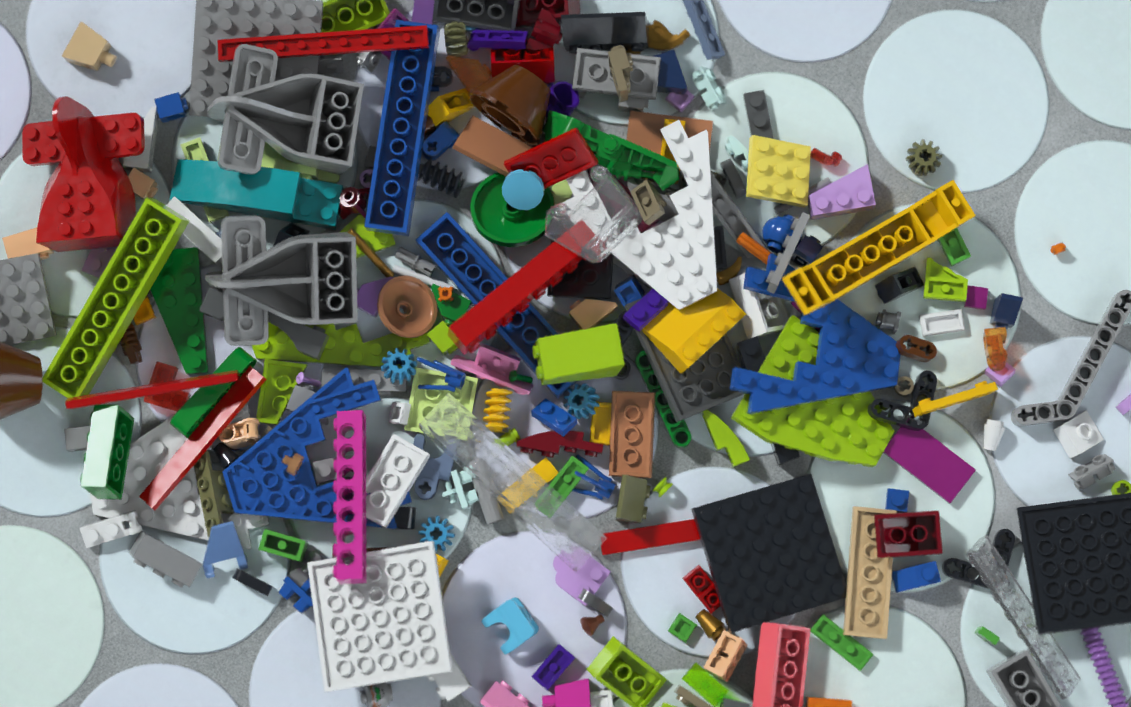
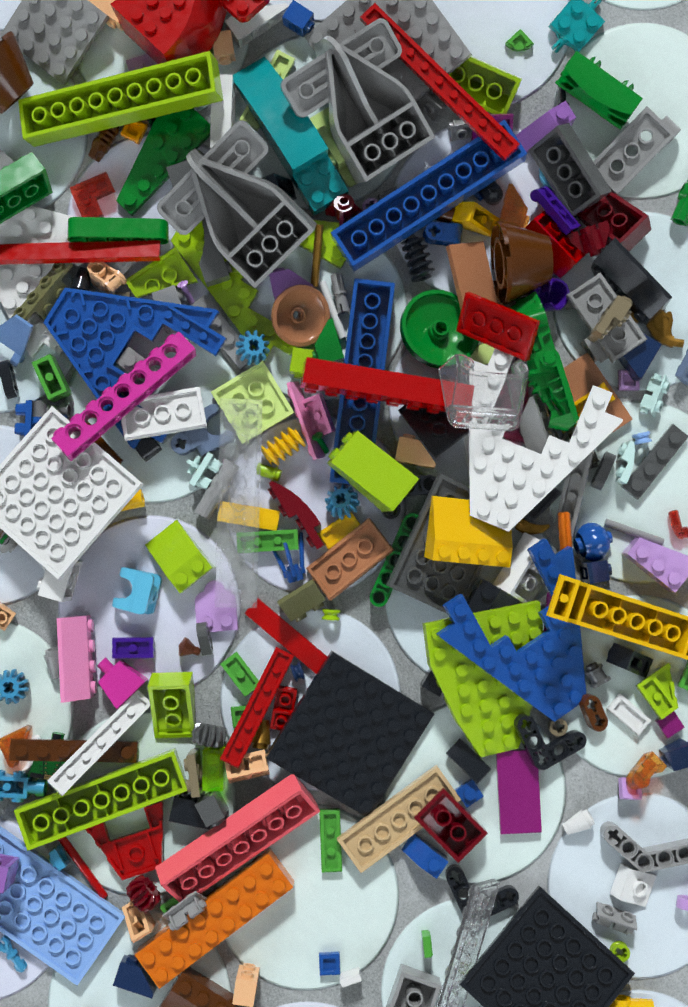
camera: 45 degrees right, 5 degrees up
red tile [65,370,239,409] -> none
medium nougat tile [282,453,304,476] -> none
white tile [389,402,411,425] -> none
blue plant [416,357,466,392] -> none
dark azure gear [418,516,455,552] -> none
orange piece [438,286,453,302] -> none
olive gear [444,22,468,58] -> none
medium azure tile [502,169,544,210] -> none
blue plate [531,398,577,436] -> none
blue brick [614,275,645,308] -> none
dark purple plate [623,288,668,332] -> none
dark tan slope [630,179,667,225] -> none
lime slope [701,410,750,468] -> none
light yellow plate [746,135,811,208] -> none
light grey plate [766,212,810,294] -> none
yellow plate [912,381,998,417] -> none
none -> lime slope [145,520,214,593]
none -> dark grey gear [191,722,226,748]
none -> red tile [220,647,294,768]
none -> bright green plate [220,652,259,697]
none -> dark blue bush [290,662,306,682]
none -> black slope [446,738,491,785]
none -> light blue bush [632,431,652,445]

